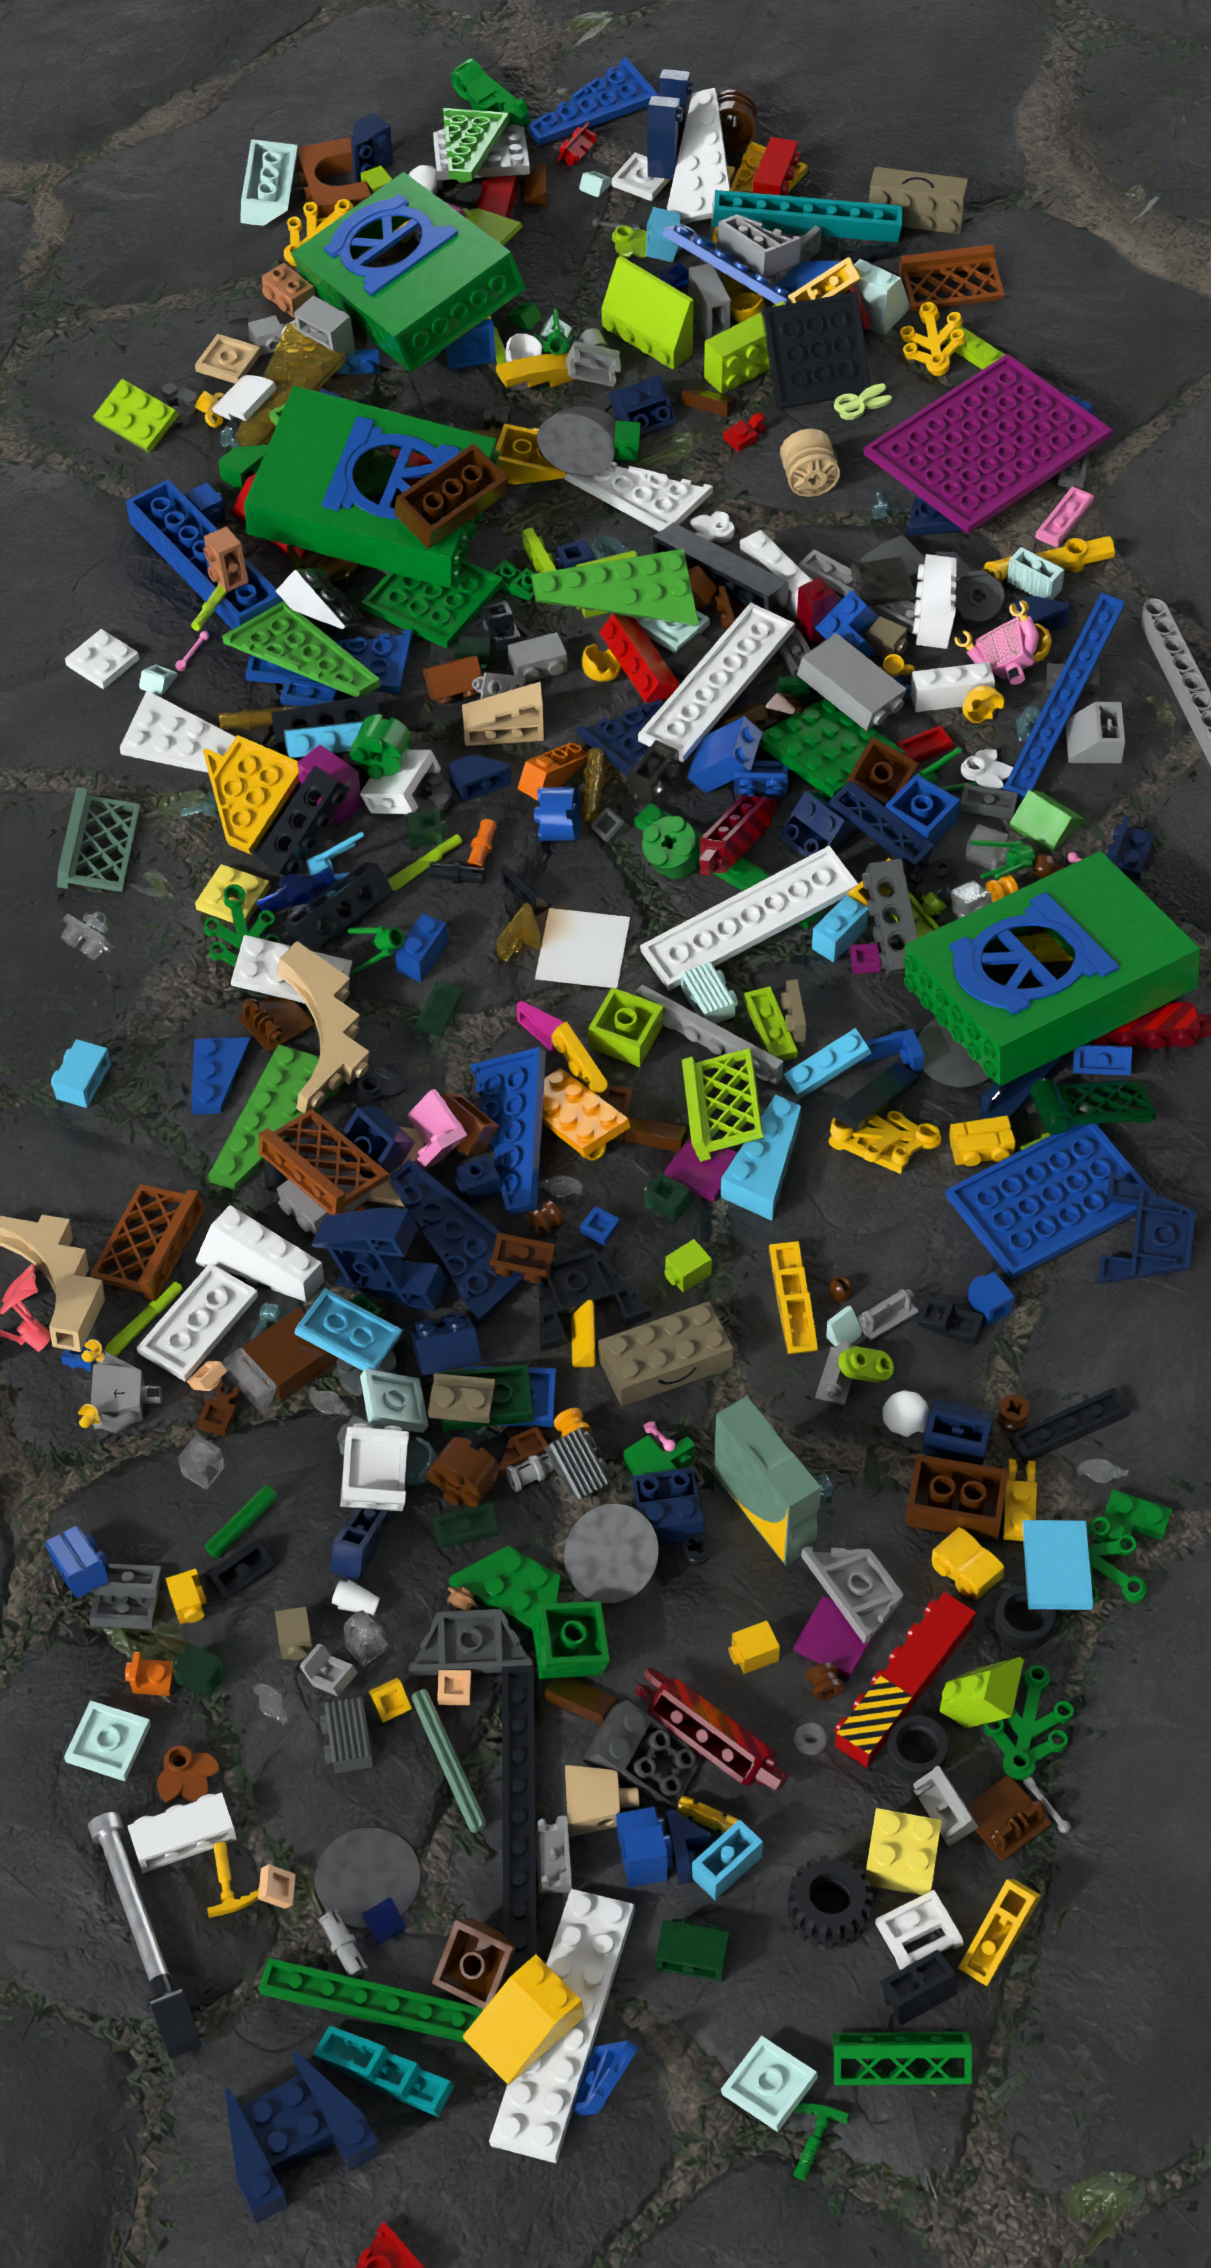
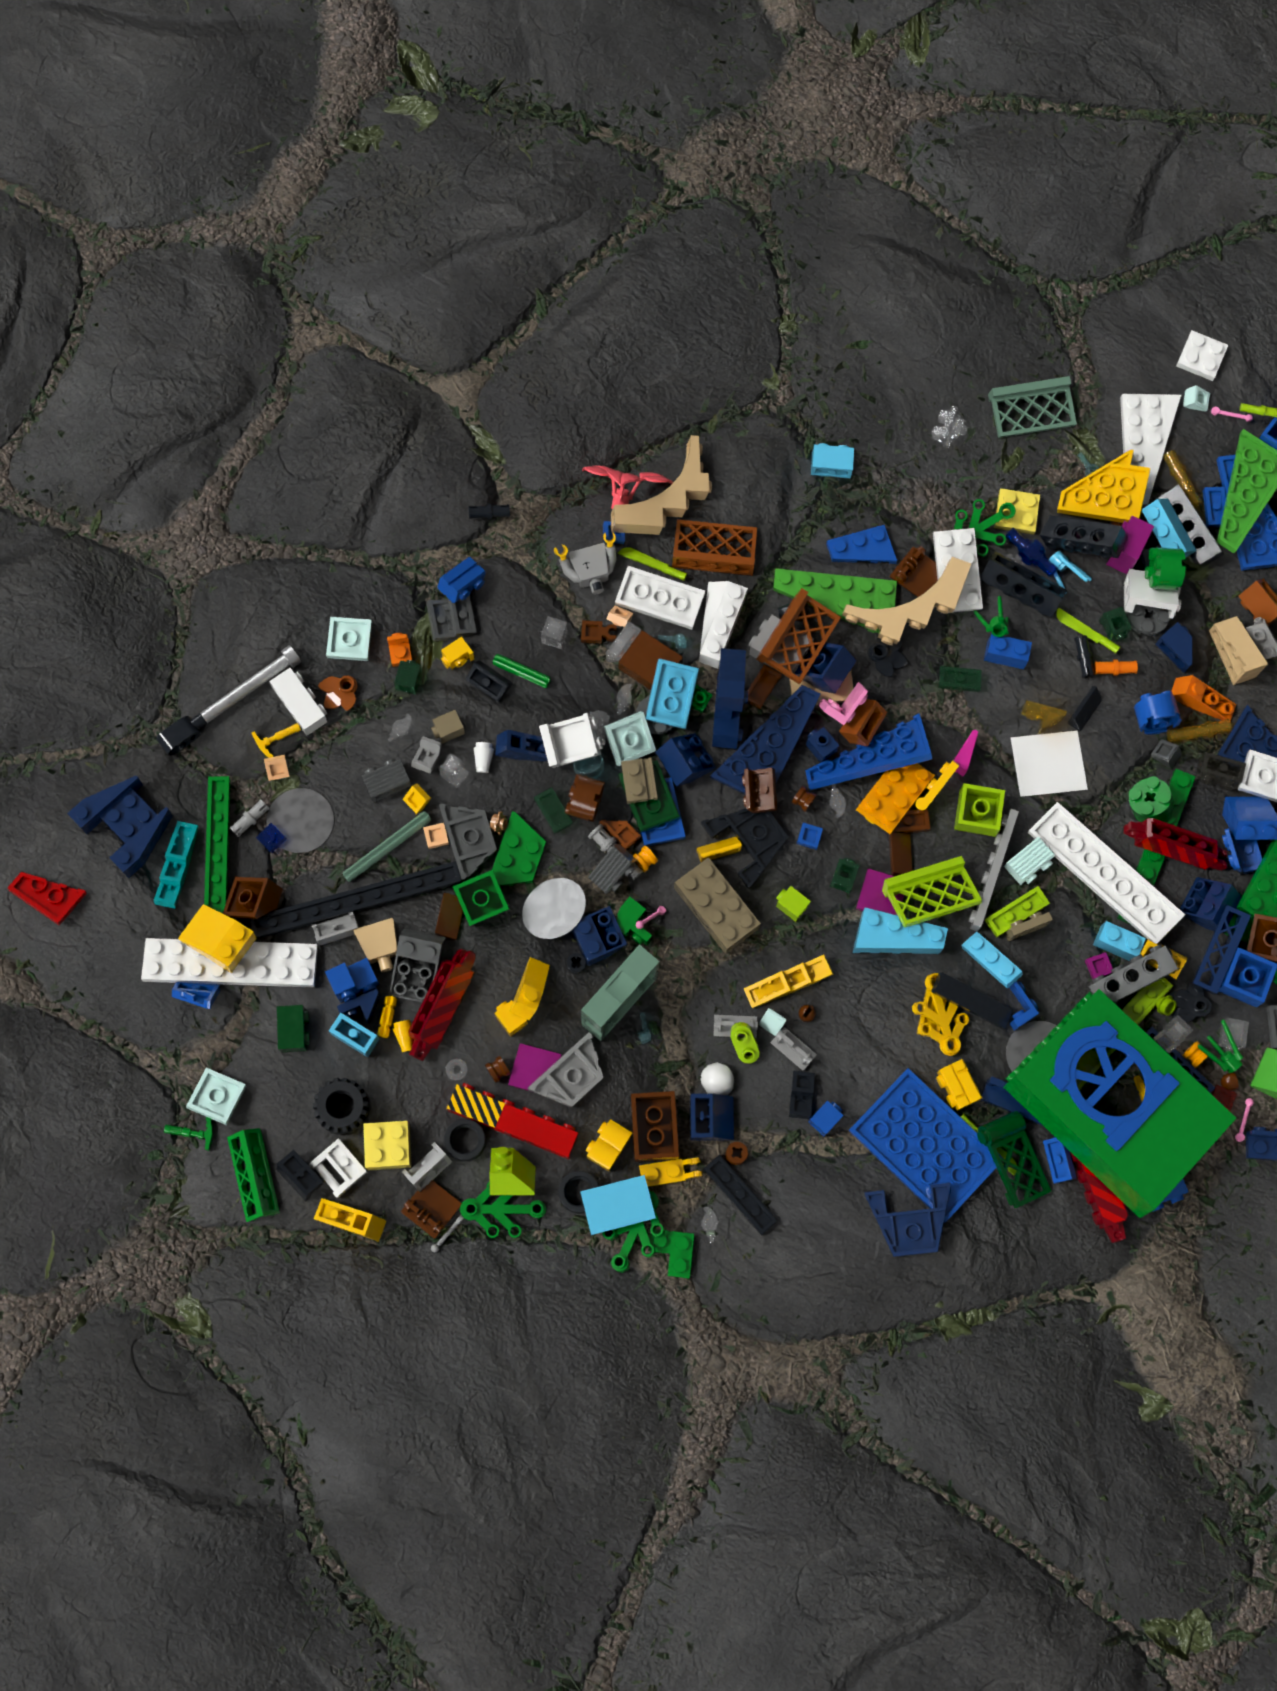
camera: 70 degrees right, 20 degrees up
none -> yellow cone [393,1019,414,1052]
none -> yellow slope [510,957,550,1020]

